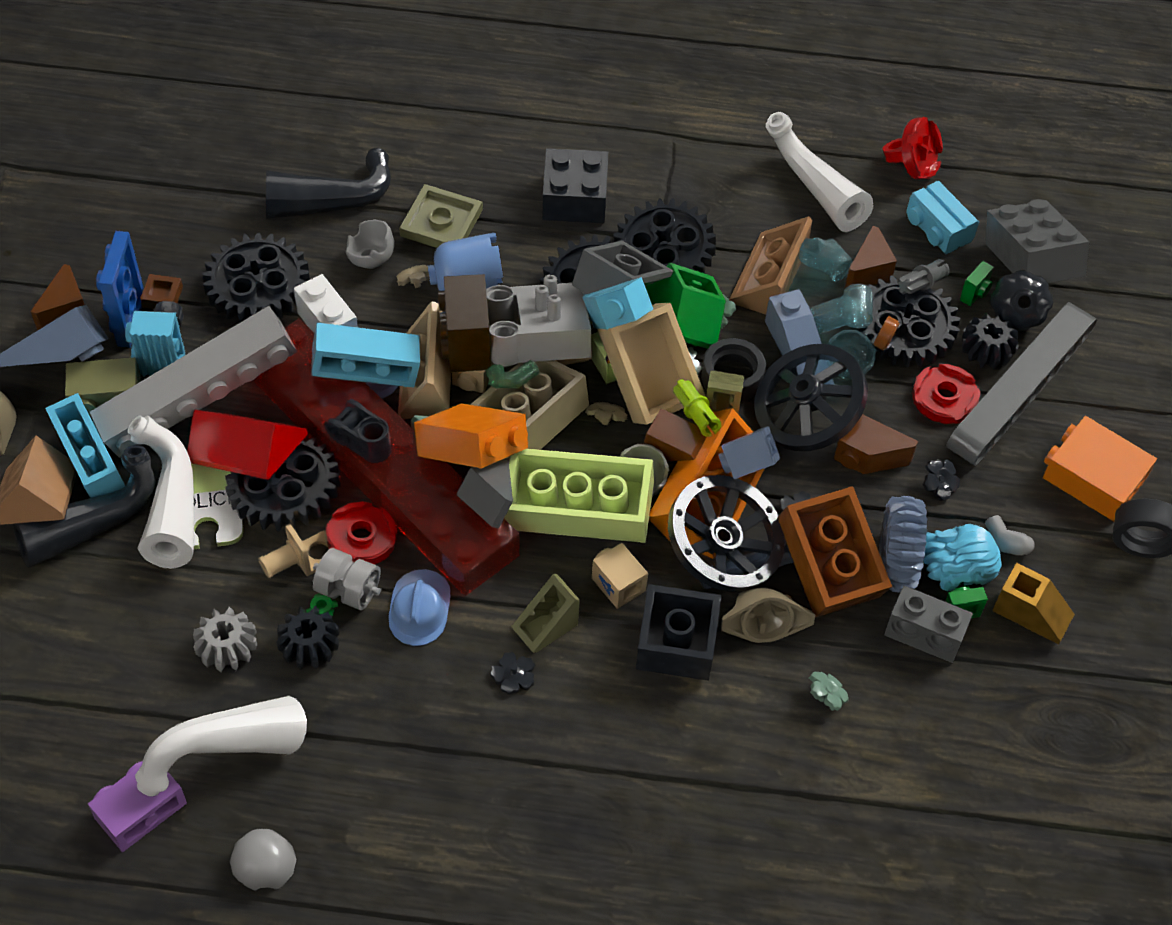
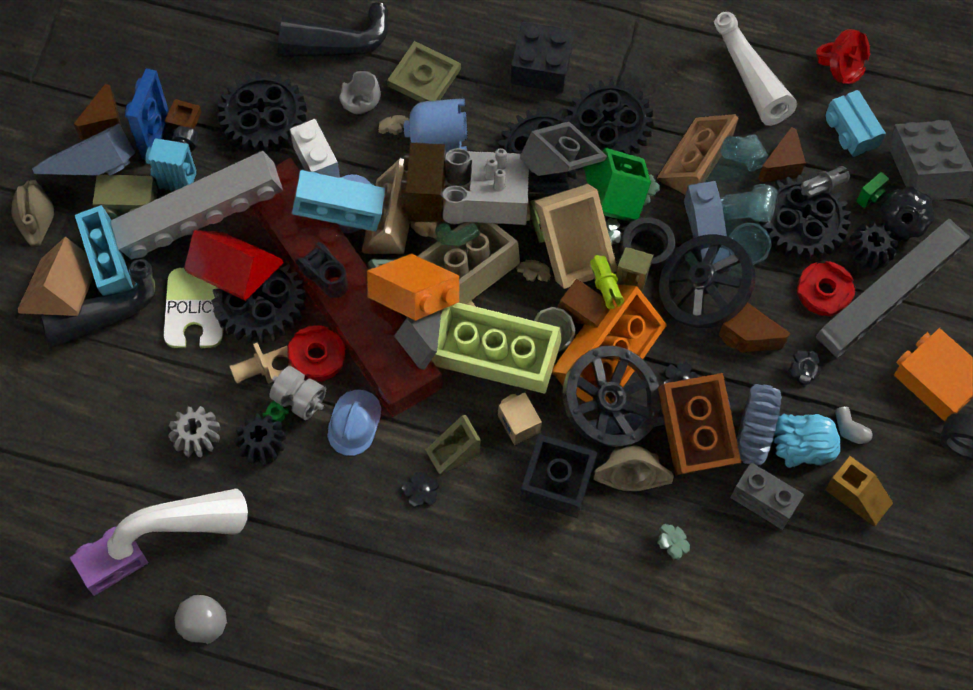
camera: 10 degrees right, 10 degrees up
white animal [128,416,194,569] -> none
medium azure slope [582,277,653,329] -> none
sand blue slope [719,426,780,479] -> none
dark orange tile [873,316,900,350] -> none
green plate [945,587,988,618] -> none

